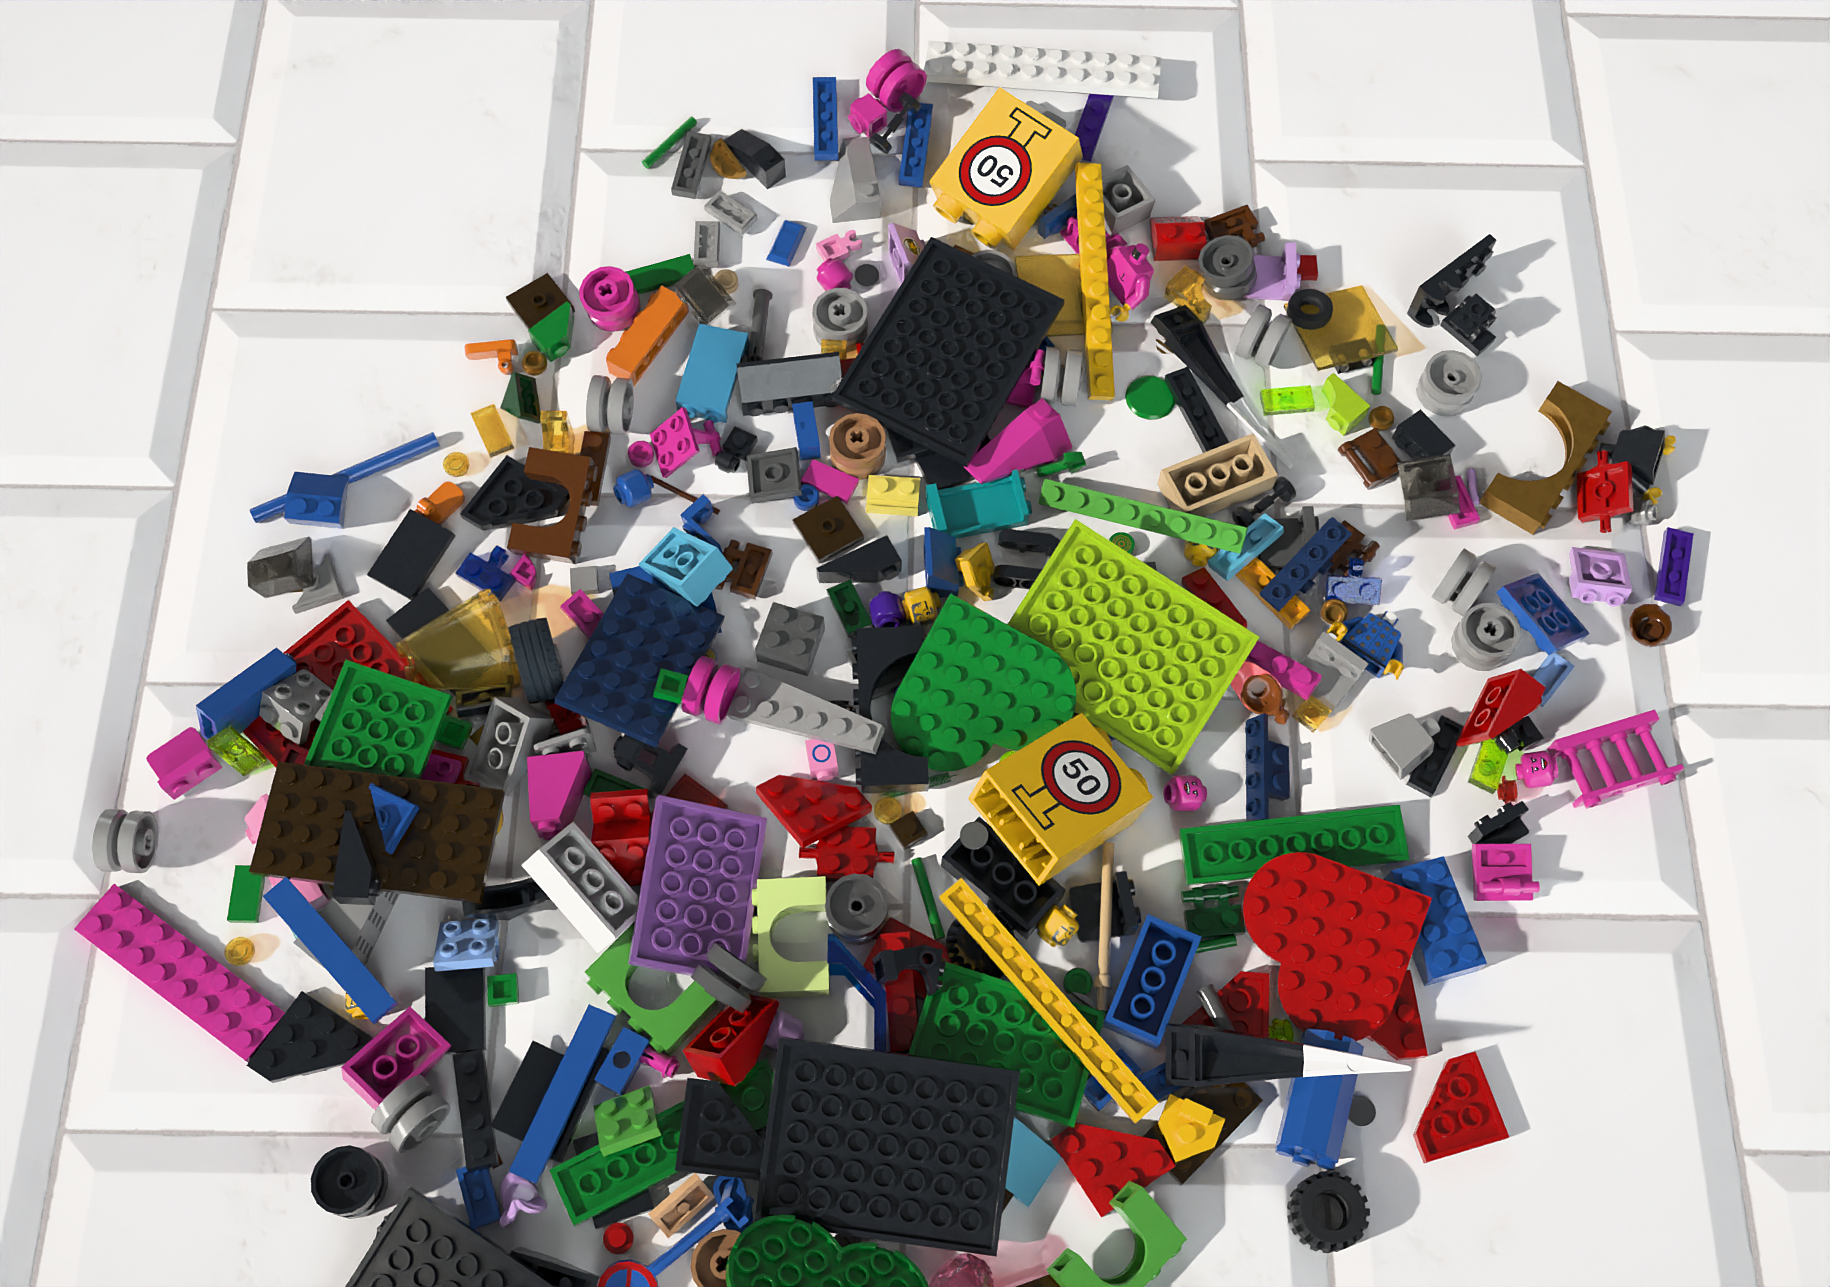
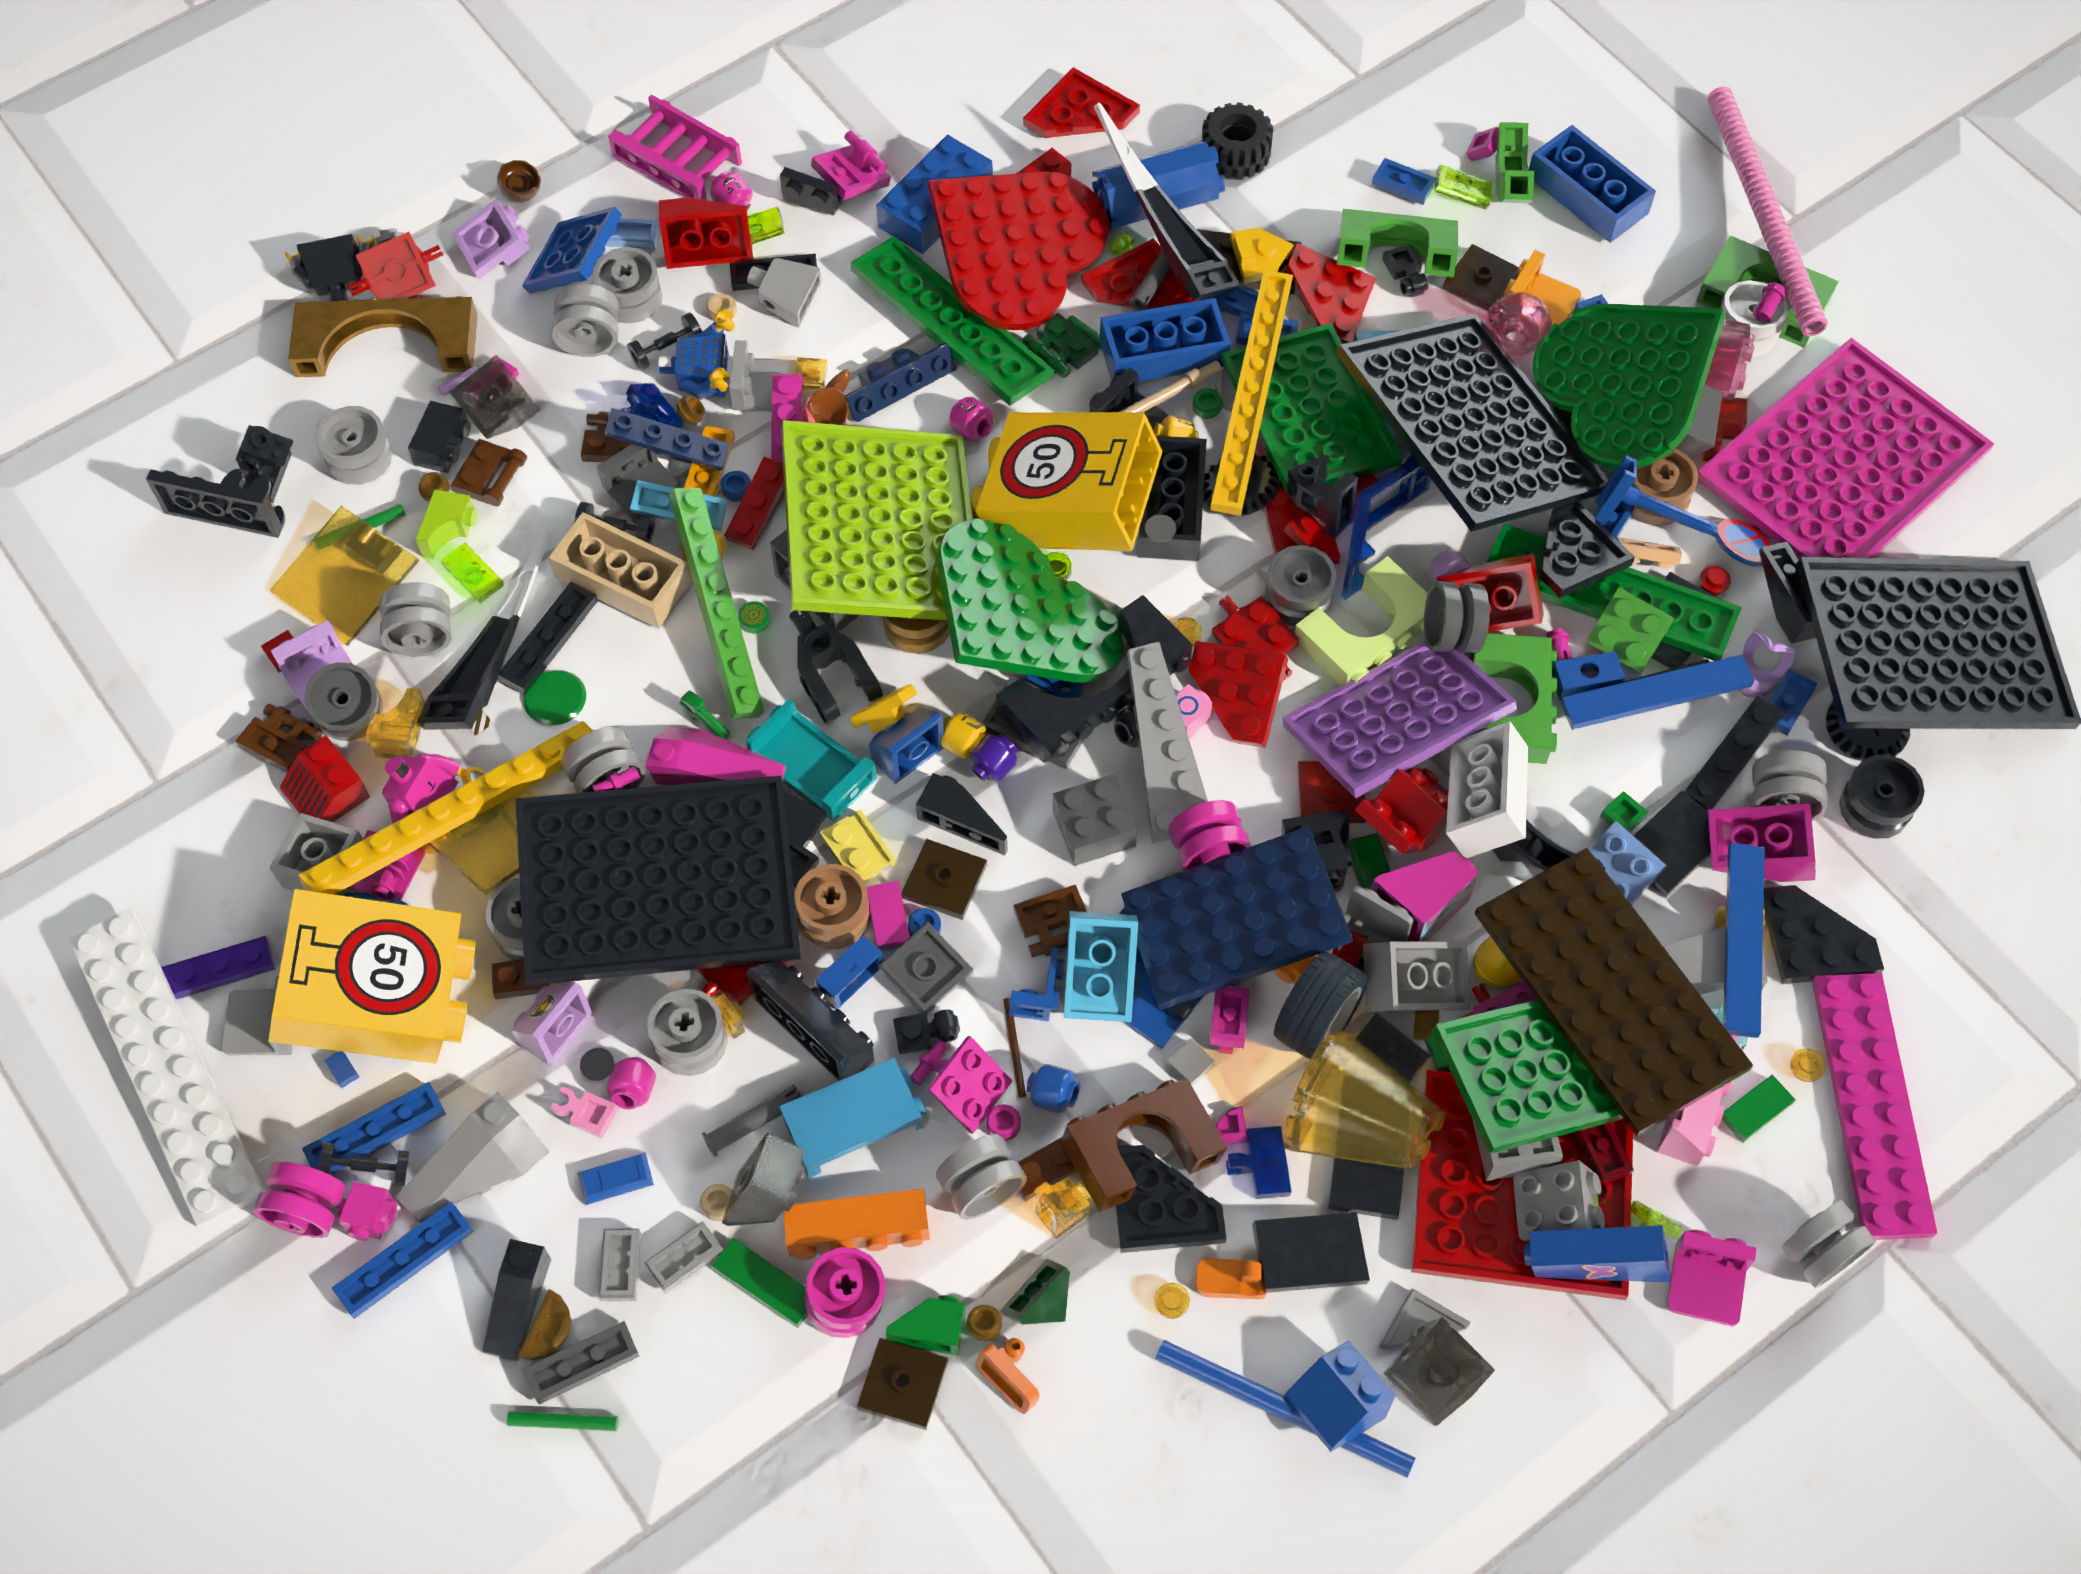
camera: 125 degrees left, 5 degrees down
black slope [332,811,382,905] -> none
blue tile [369,783,420,855] -> none
clear yellow tile [470,404,514,458] -> none
black piece [490,1040,564,1142] -> none
green plate [653,668,688,704] -> none
dark green plate [826,579,873,638] -> none
dark brown plate [889,811,928,850] -> none
green bar [911,857,945,941] -> none
black tyre [1287,289,1333,330] -> none
clear red plate [1497,775,1518,804] -> none
dark purple plate [1654,527,1694,606] -> none
none -> black wheel [627,312,702,371]
none -> tan tile [707,294,737,322]
none -> blue tile [721,471,751,502]
none -> black plate [1382,244,1429,298]

